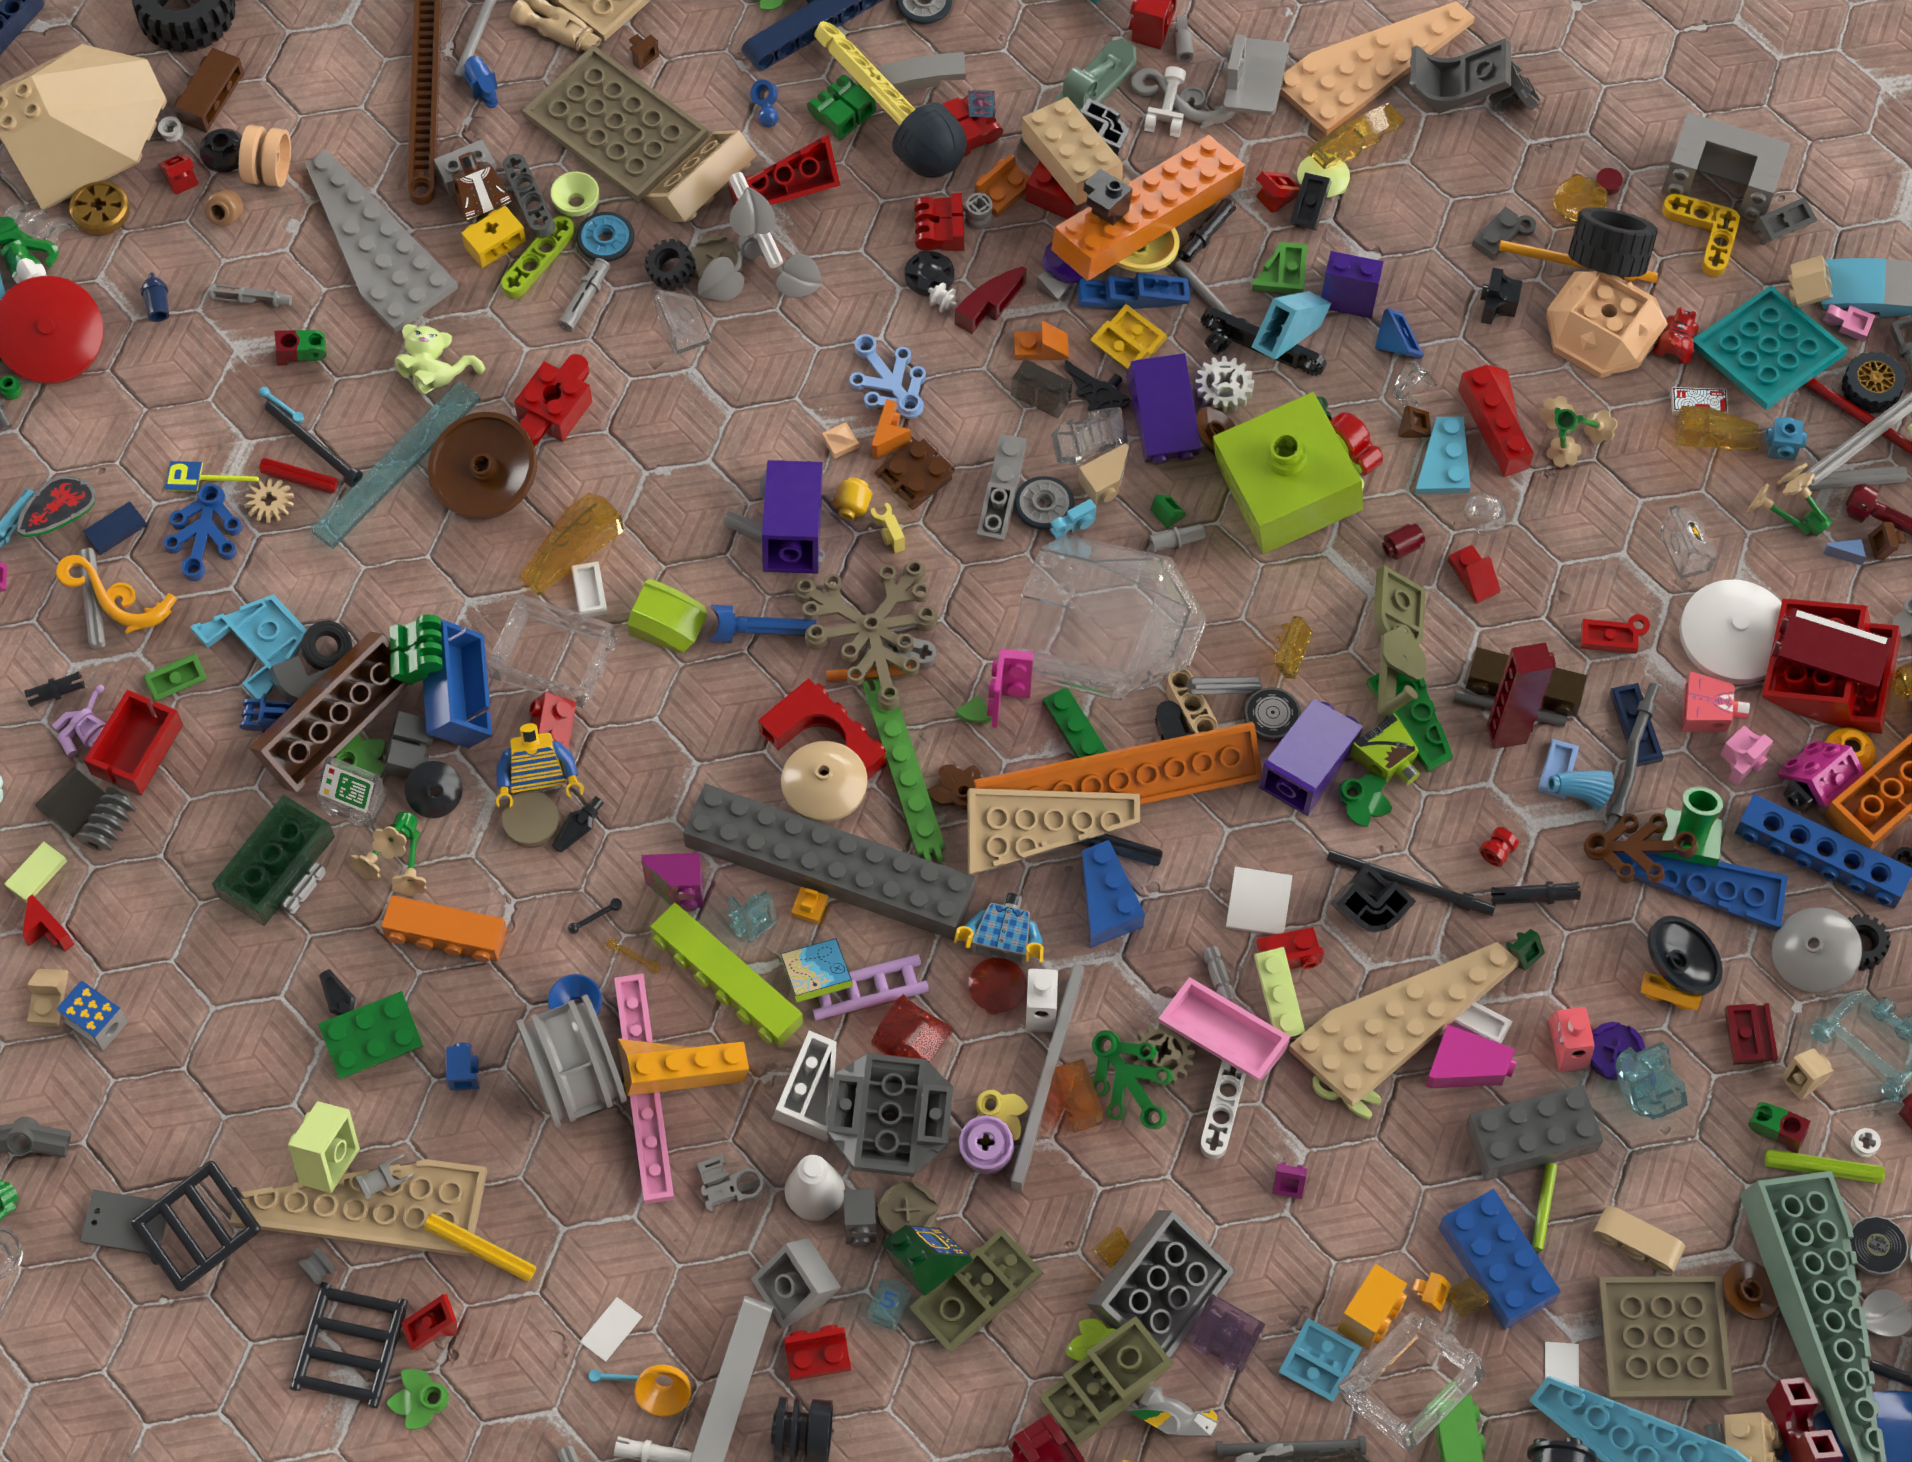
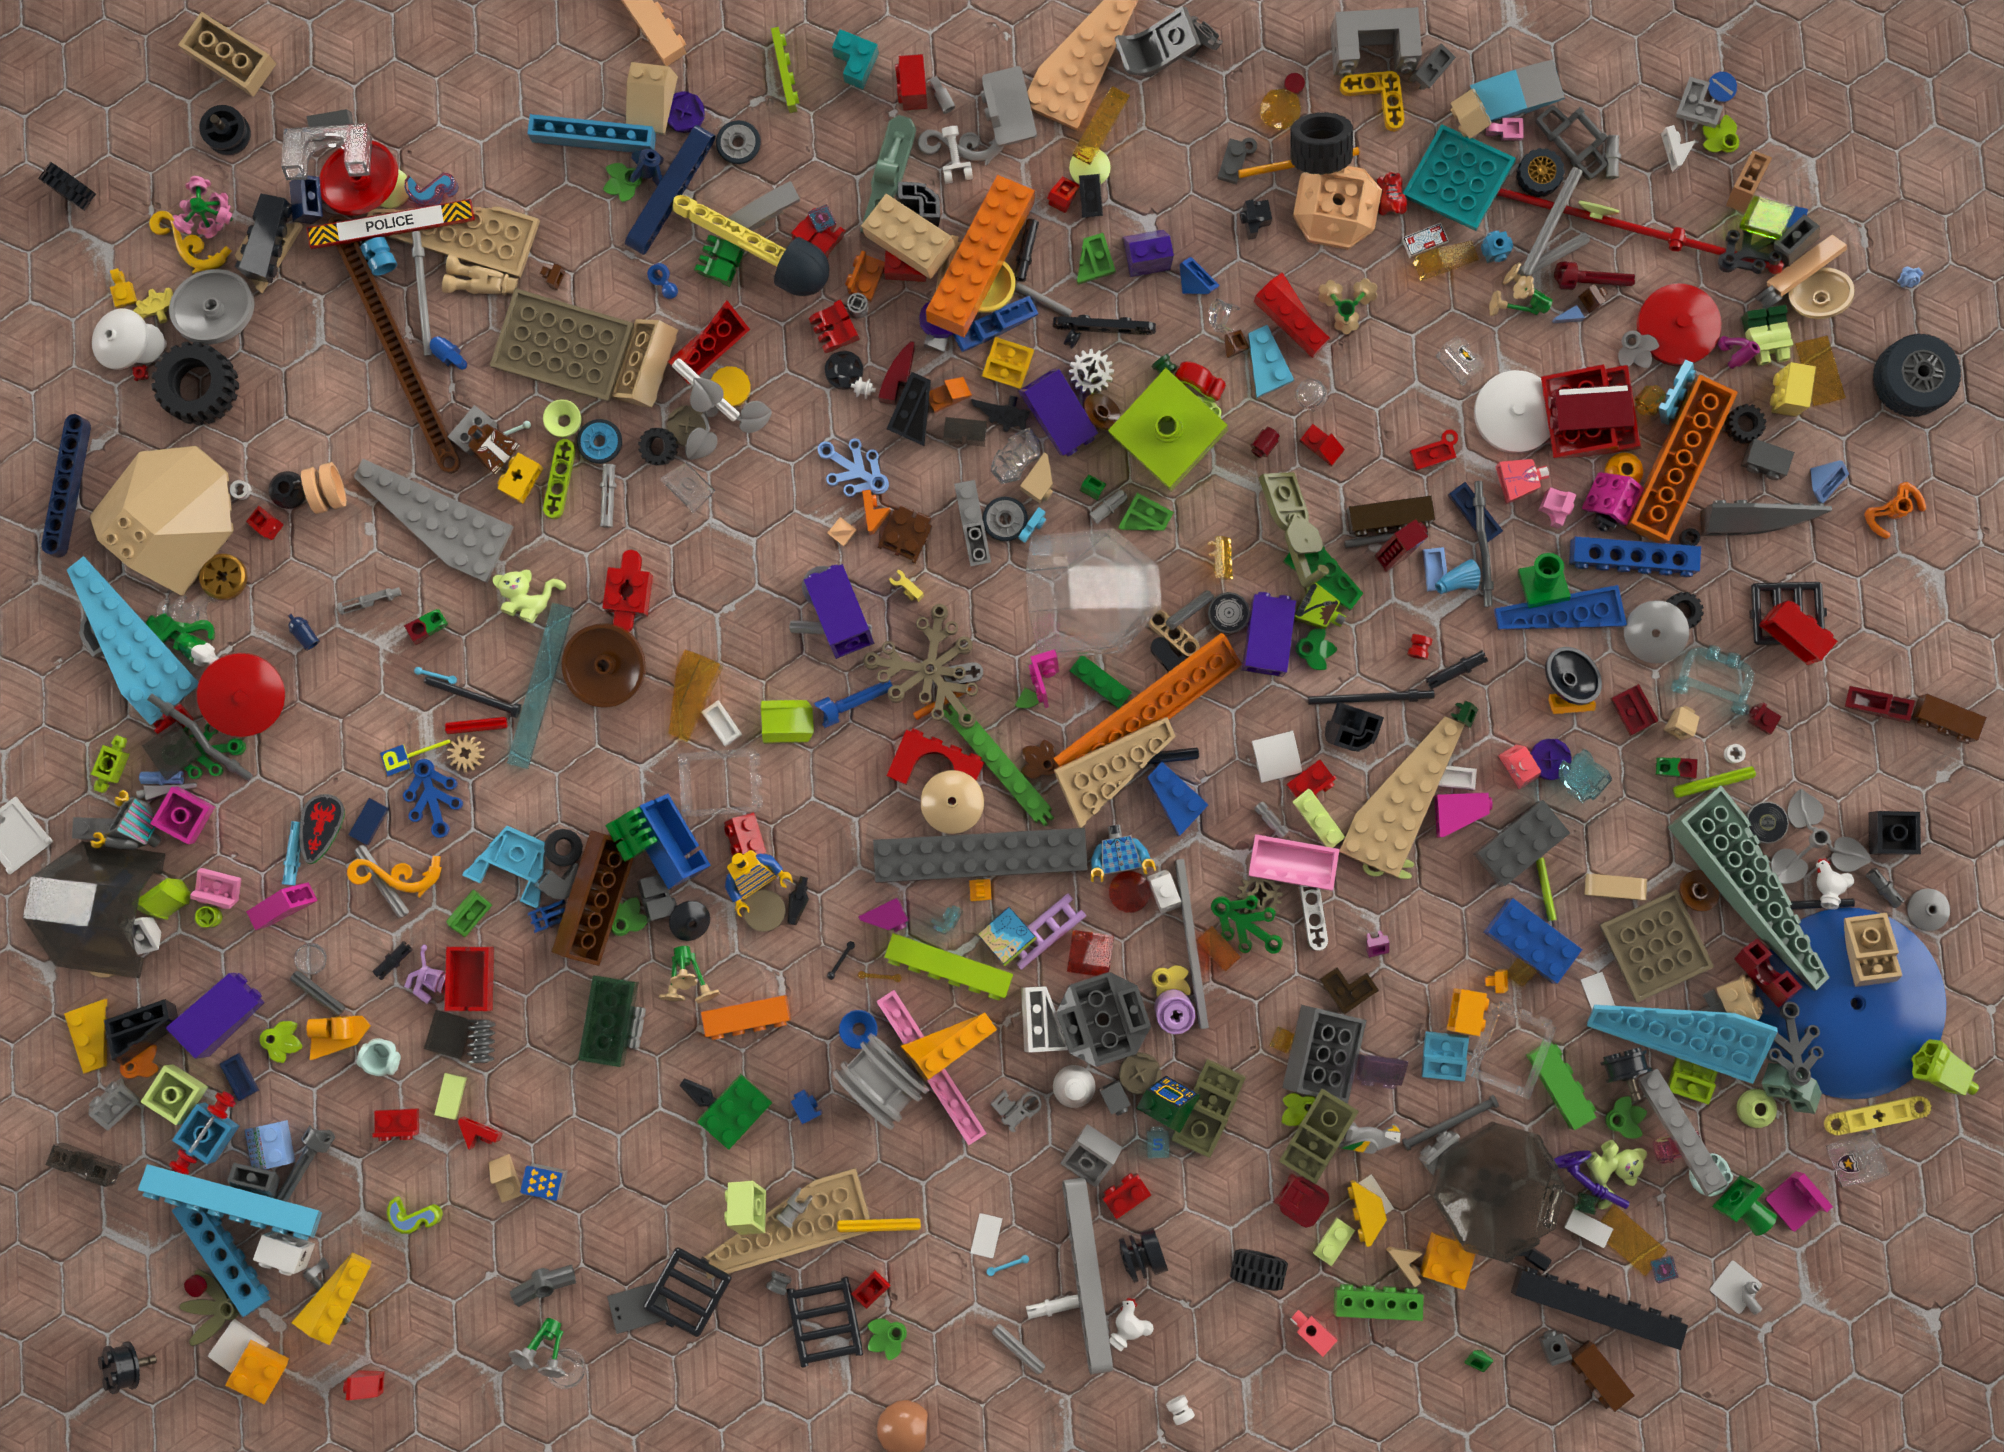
camera: 20 degrees left, 20 degrees up
reddish brown brick [174,48,244,133] -> none
medium nougat head [204,189,244,227] -> none
slope [316,756,387,828] -> none
dark grey beam [502,154,555,238] -> none
light orange piece [634,1365,691,1417] -> none
yellow head [832,477,872,520] -> none
brick [1083,169,1133,225] -> none
medium azure slope [1252,291,1331,360] -> none
reddish brown plant [1584,813,1698,883] -> none
none -> yellow tile [711,366,751,408]
none -> black wedge [886,372,931,447]
none -> bright green wing [1118,493,1174,531]
none -> dark brown plate [1319,967,1379,1015]

